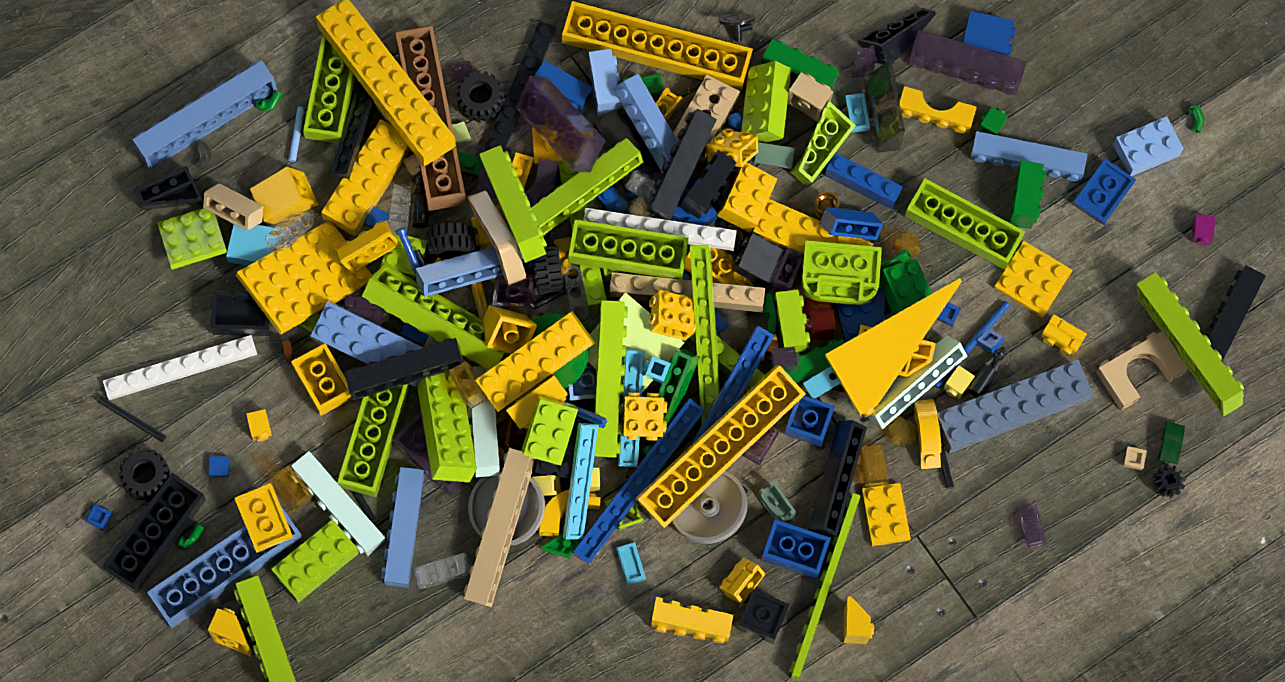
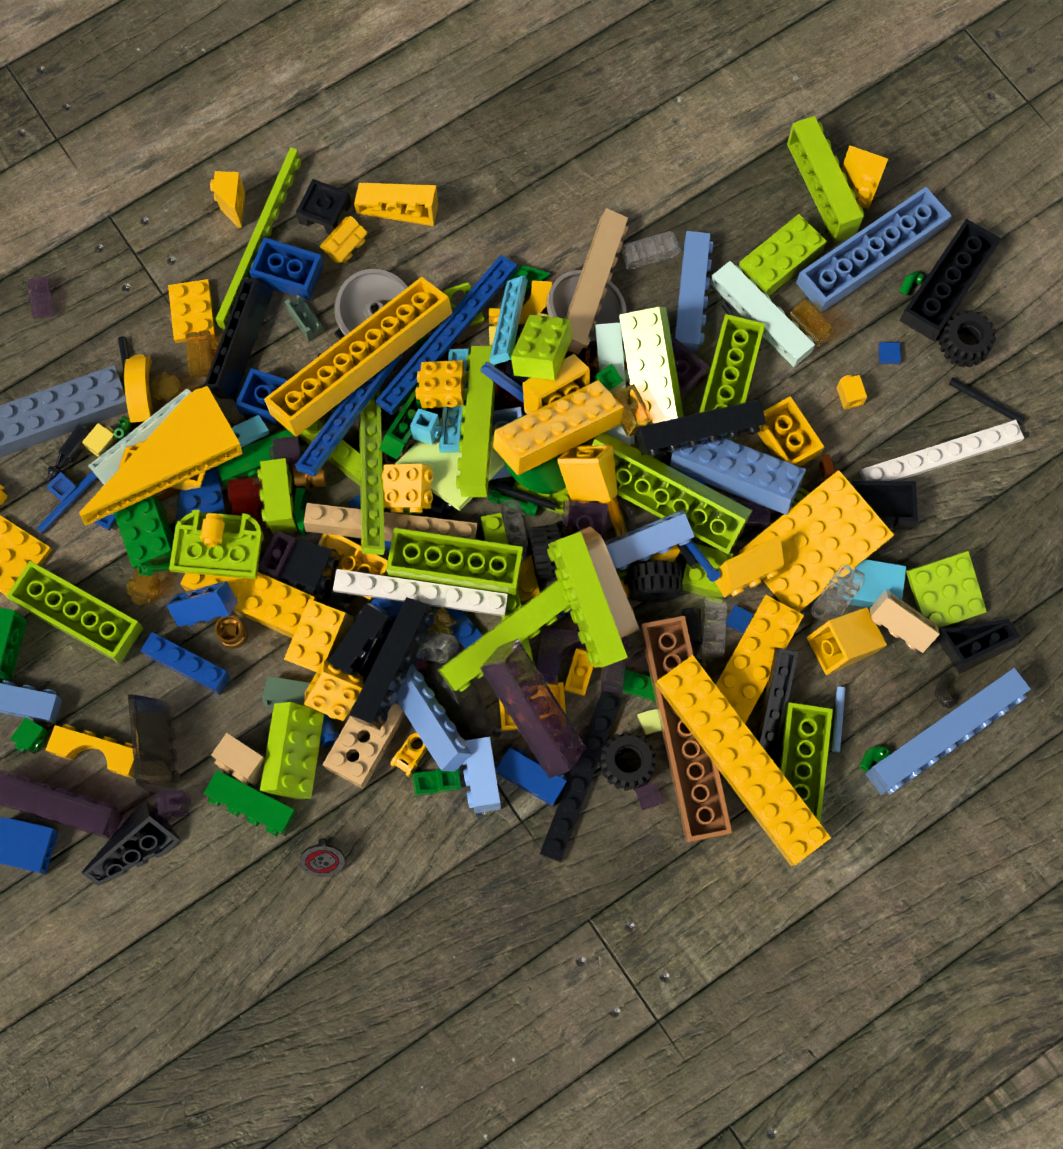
camera: 175 degrees left, 0 degrees up
blue tile [85,504,112,531] -> none
yellow plate [235,483,293,552] -> none
yellow brick [562,1,753,91] -> none
medium azure tile [616,542,646,585] -> none
lime wedge [790,101,856,184] -> none
medium azure plate [845,93,870,133] -> none
none -> green arm [114,416,133,438]
none -> yellow brick [200,513,225,547]
none -> green plate [593,364,623,391]

